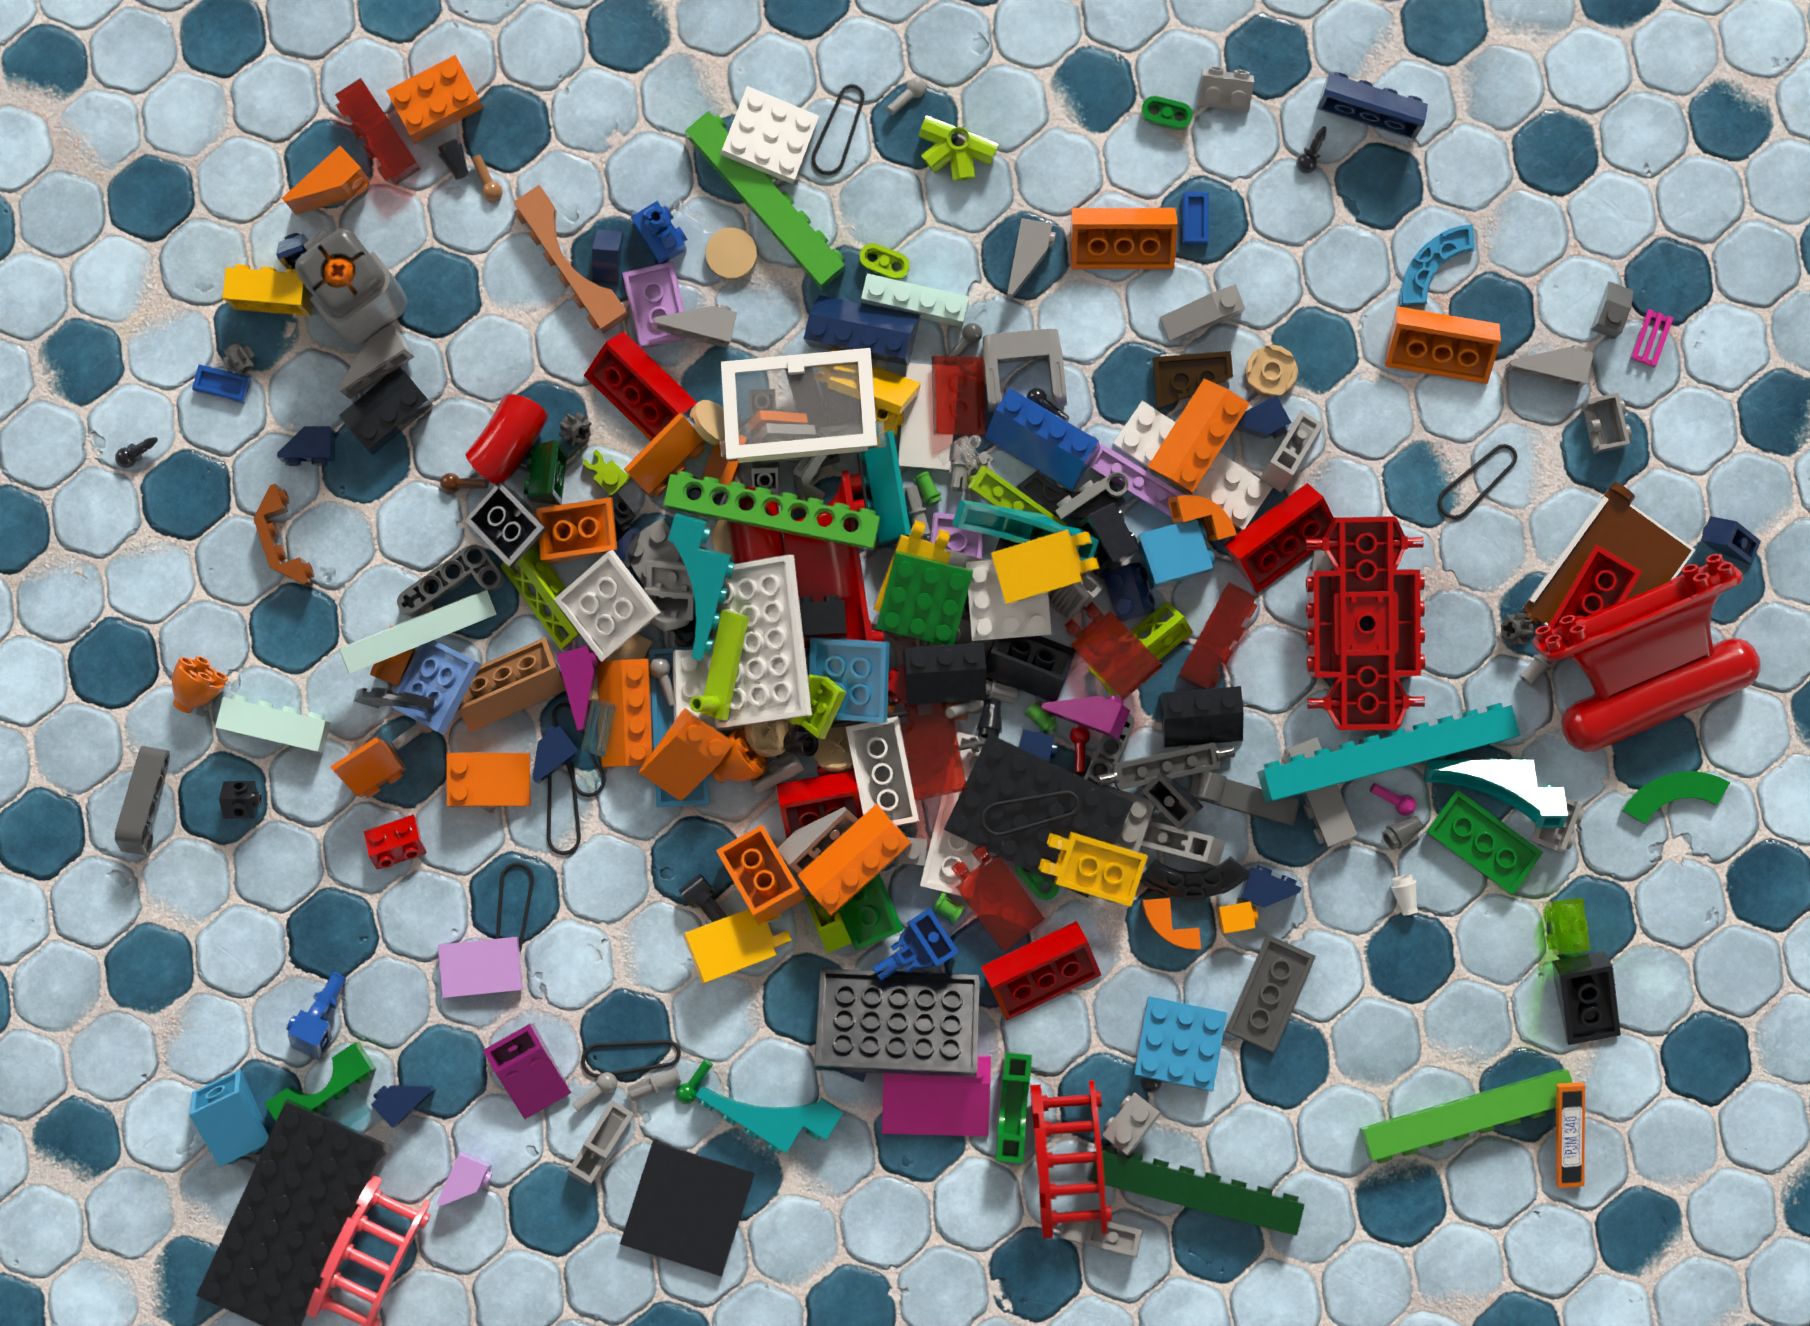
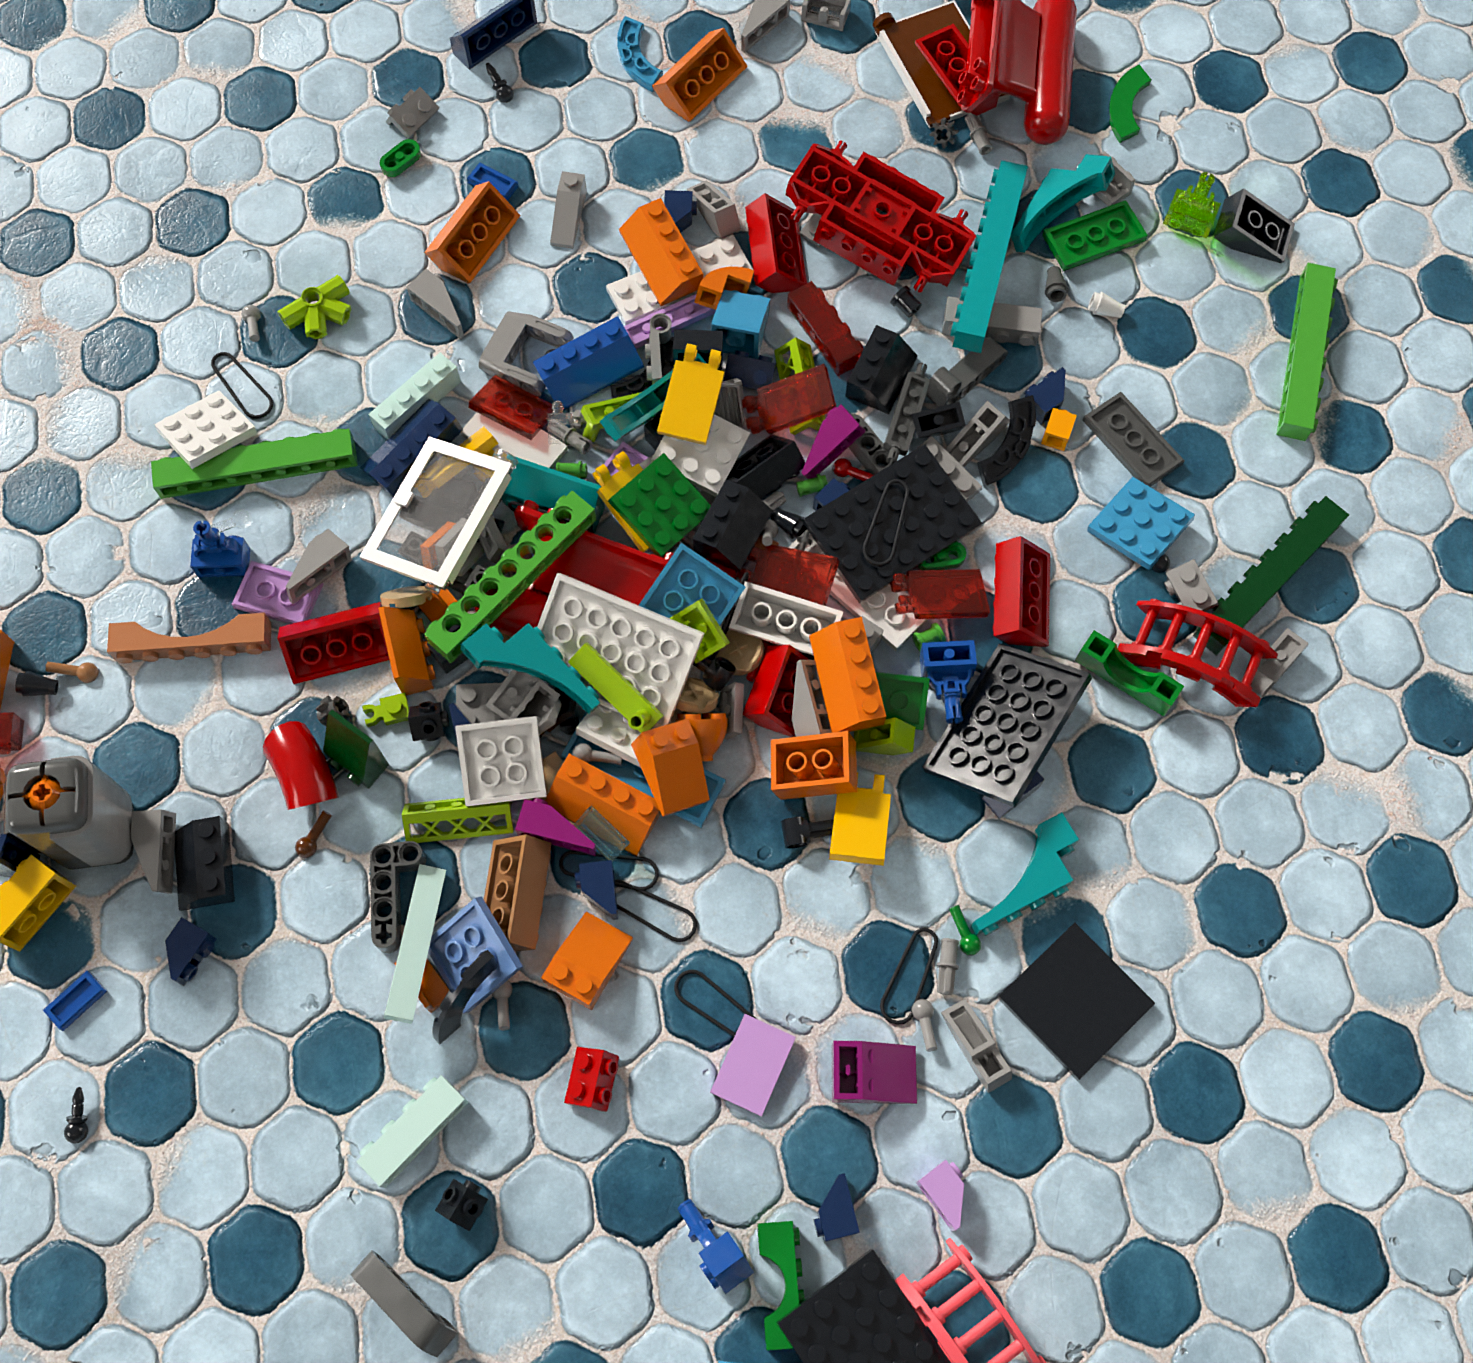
camera: 60 degrees left, 15 degrees down
orange piece [172,656,228,713] -> none
dark grey gear [222,343,256,375] -> none
dark orange slope [253,484,315,587] -> none
clear light blue tile [321,1089,371,1127] -> none
orange slope [330,737,406,798] -> none
black slope [465,481,547,569] -> none
orange slope [536,497,617,564] -> none
dark blue slope [592,230,623,283] -> none
tan tile [706,227,757,280] -> none
black brick [799,595,848,635] -> none
lime plate [859,243,910,280] -> none
dark pink slope [882,1055,991,1136] -> none
dark grey bar [944,323,983,366] -> none
yellow tile [1038,832,1148,907] -> none
orange brick [1141,898,1201,949] -> none
dark brown wing [1152,351,1233,410] -> none
tan tile [1245,345,1298,398] -> none
dark pink bar [1370,783,1416,816] -> none
black piece [1438,444,1517,519] -> none
tile [1555,1082,1585,1188] -> none
none -> black bush [890,286,922,318]

